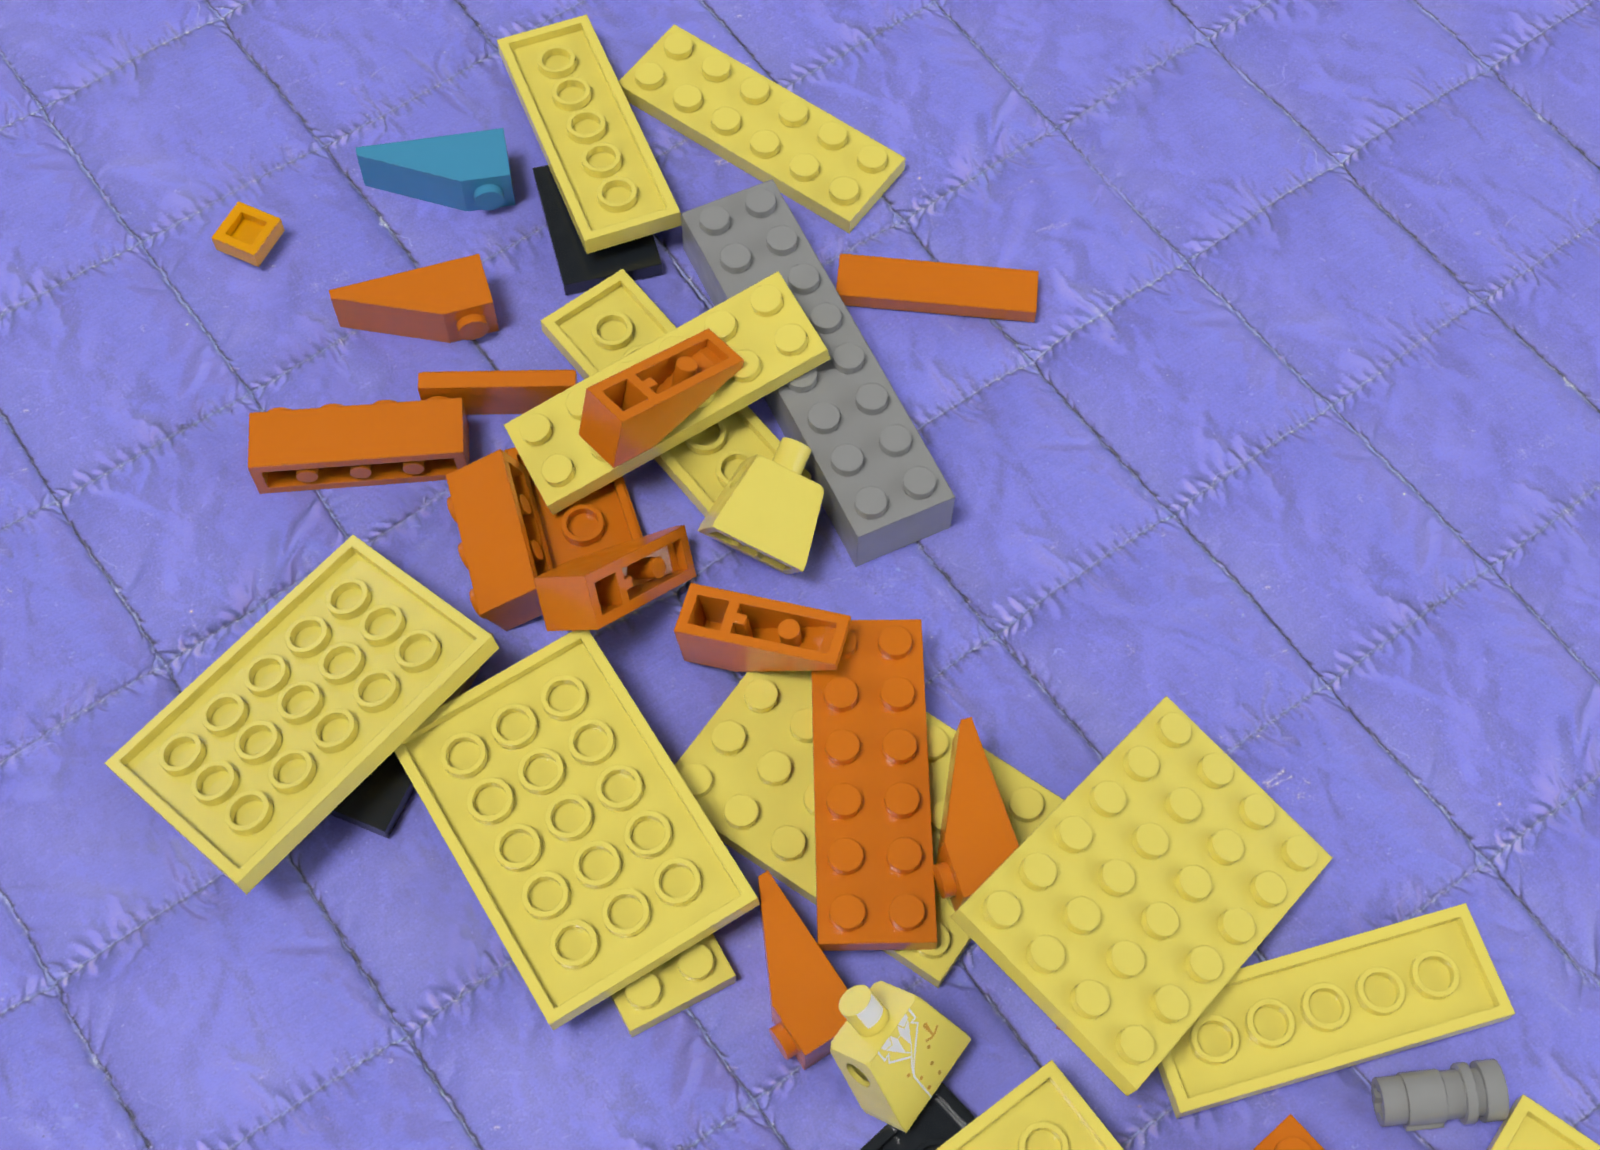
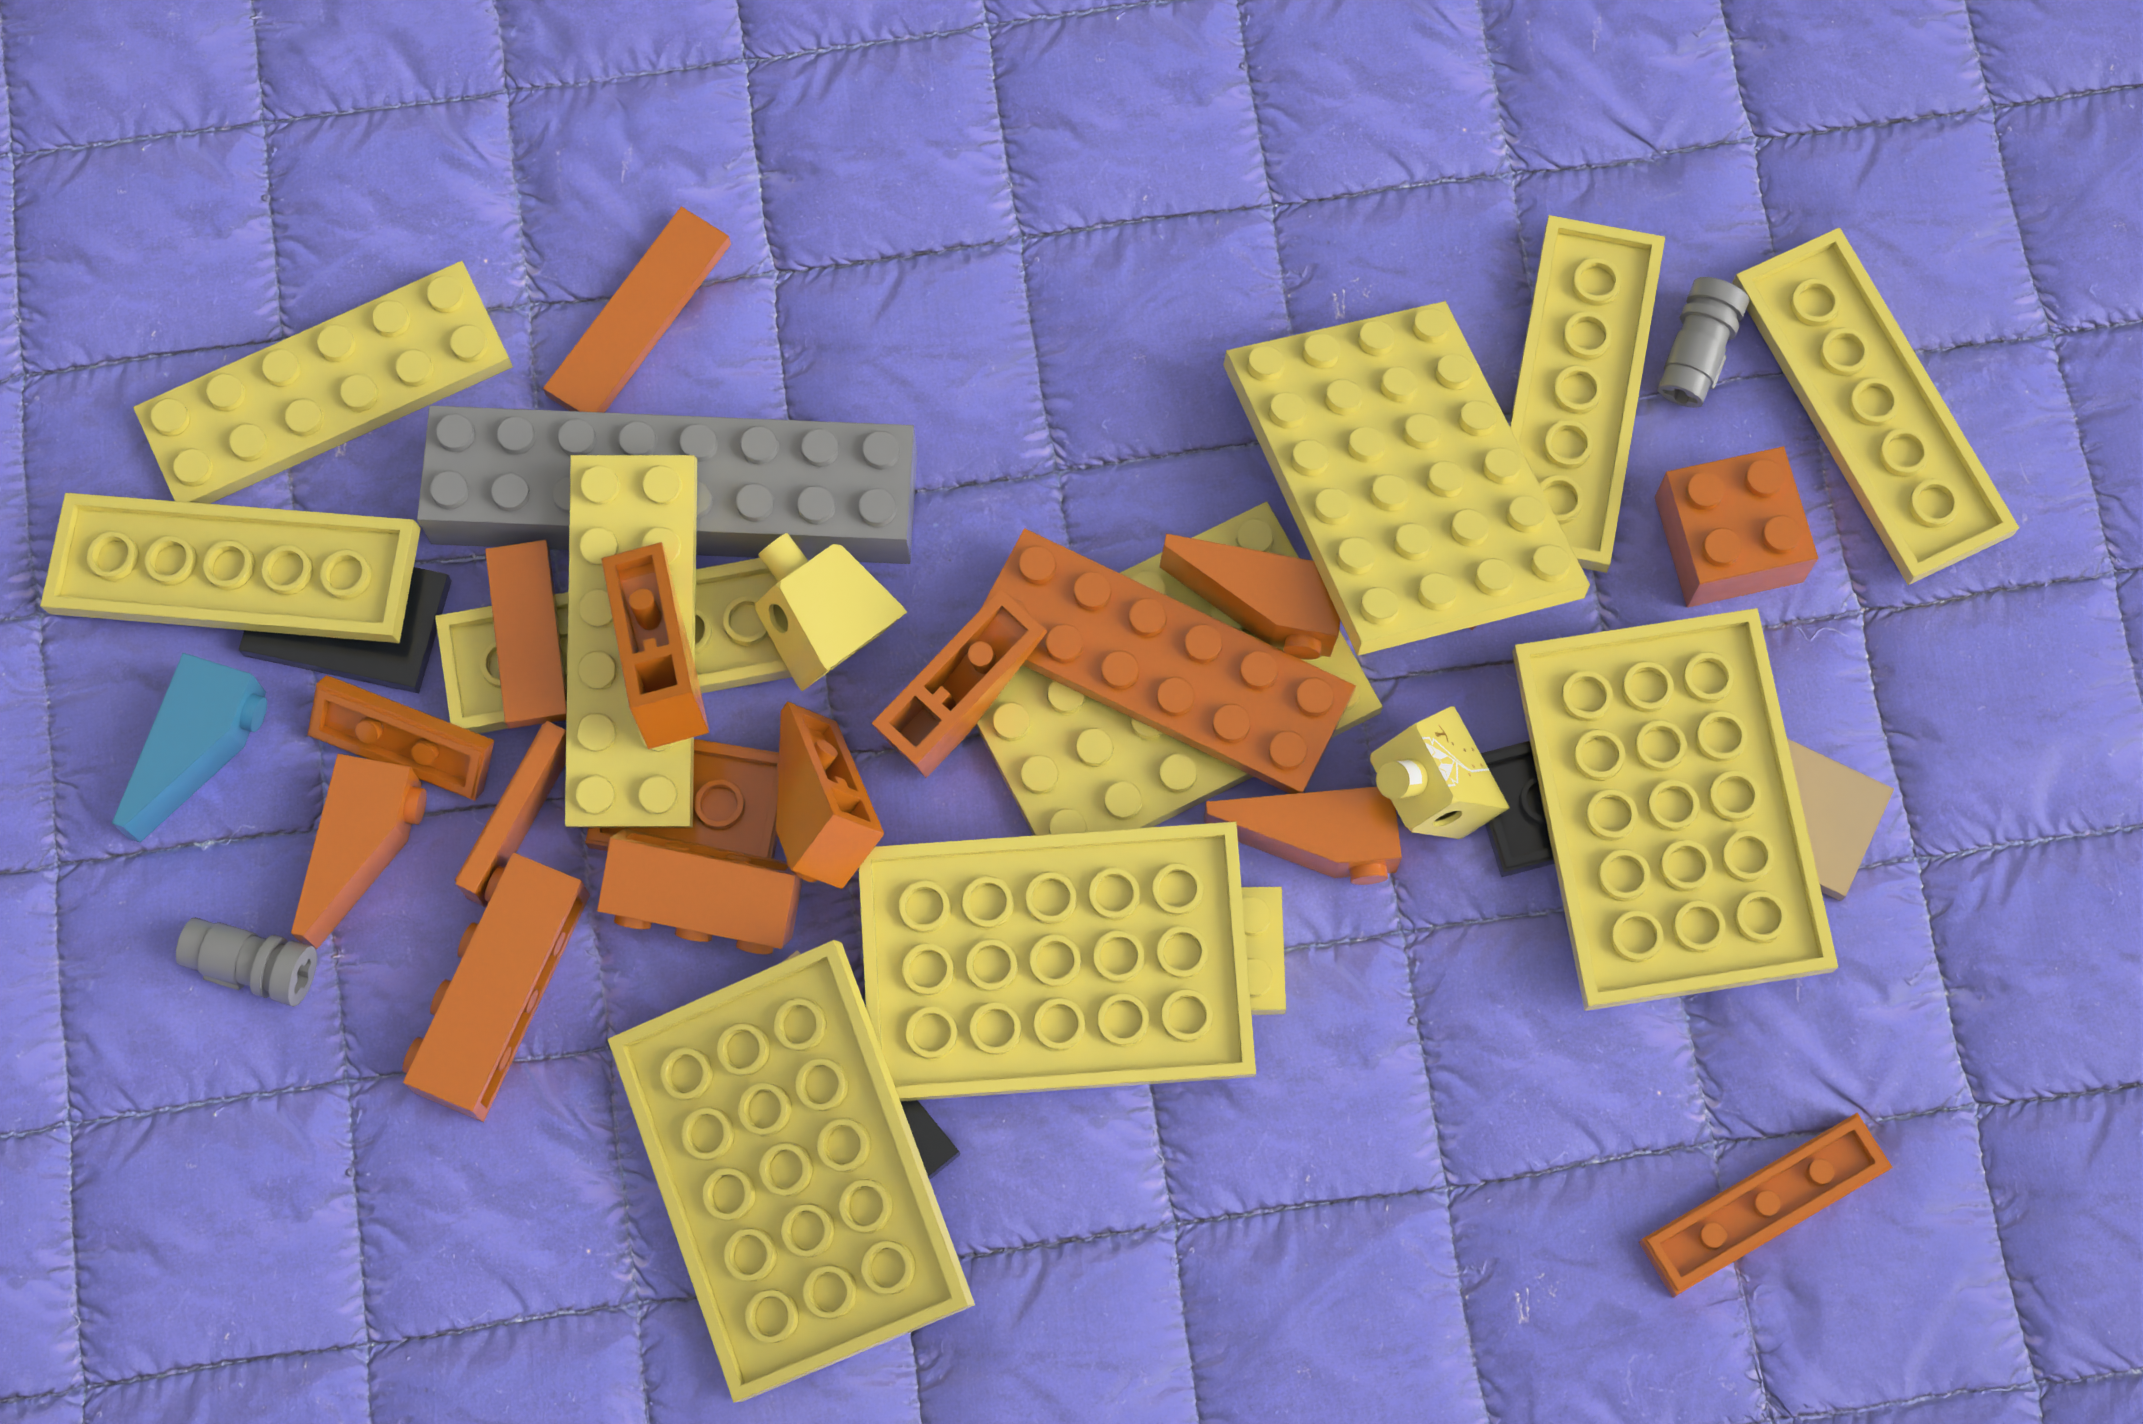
camera: 60 degrees left, 10 degrees up
light orange plate [211,201,285,267] -> none
none -> light grey axle [176,917,317,1007]
none -> orange tile [307,675,495,801]
none -> orange tile [485,540,567,729]

